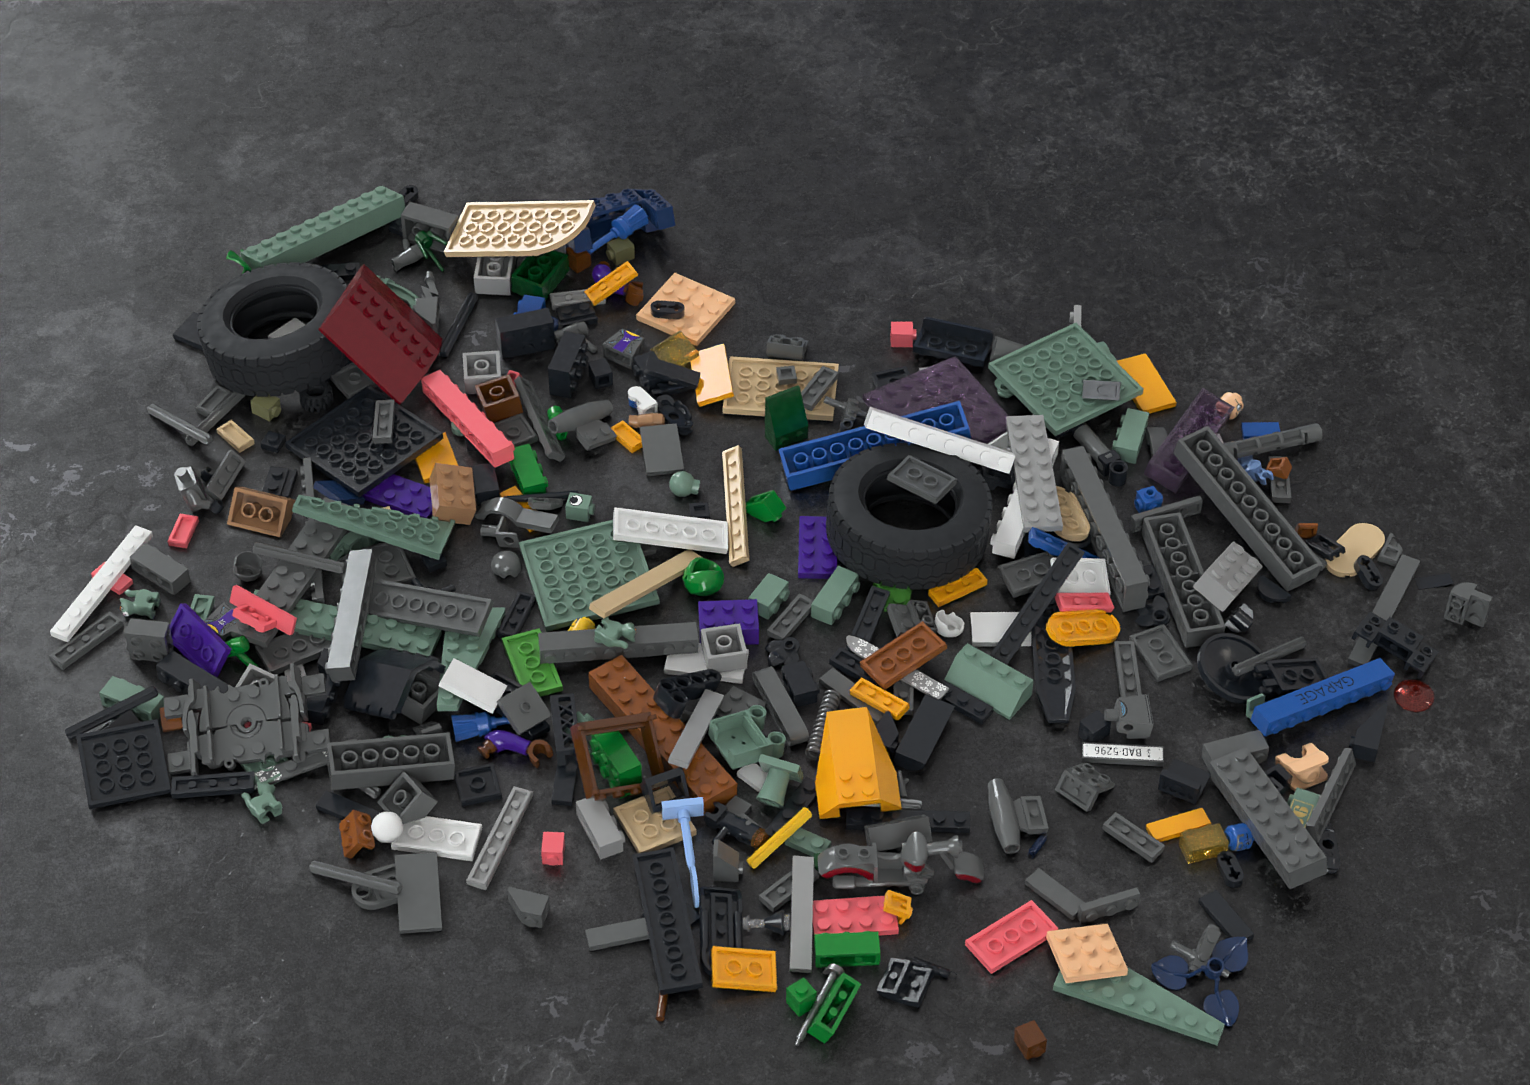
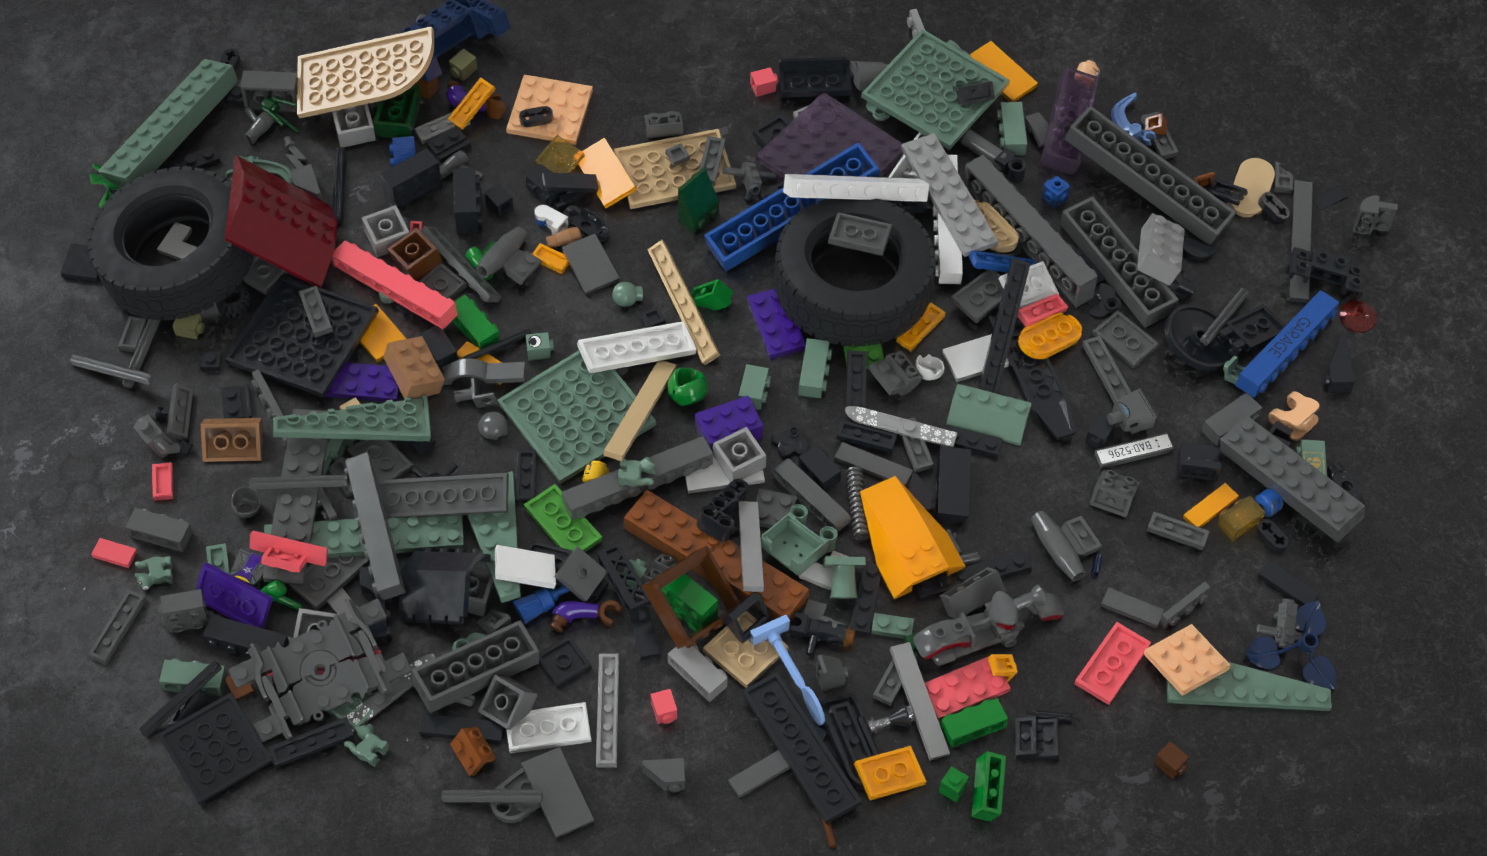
camera: 20 degrees left, 10 degrees up
white plate [50,525,153,642] -> none
tan tile [217,420,255,453] -> none
dark blue tile [313,480,366,505] -> none
white hair [371,812,403,843] -> none
dark grey tile [528,497,563,510] -> none
blue piece [587,204,648,254] -> none
dark grey torso [603,329,644,369] -> none
yellow axle [746,807,812,869] -> none
dark grey plate [767,593,814,640] -> none
flat silver piece [795,964,844,1046] -> none
light orange tile [849,677,910,721] -> none
dark orange tile [860,621,947,690] -> none
dark grey tile [1130,495,1203,533] -> none
dark grey piece [1223,423,1323,459] -> none
blue tile [1241,422,1280,440] -> none
dark grey plate [1306,748,1356,842] -> none

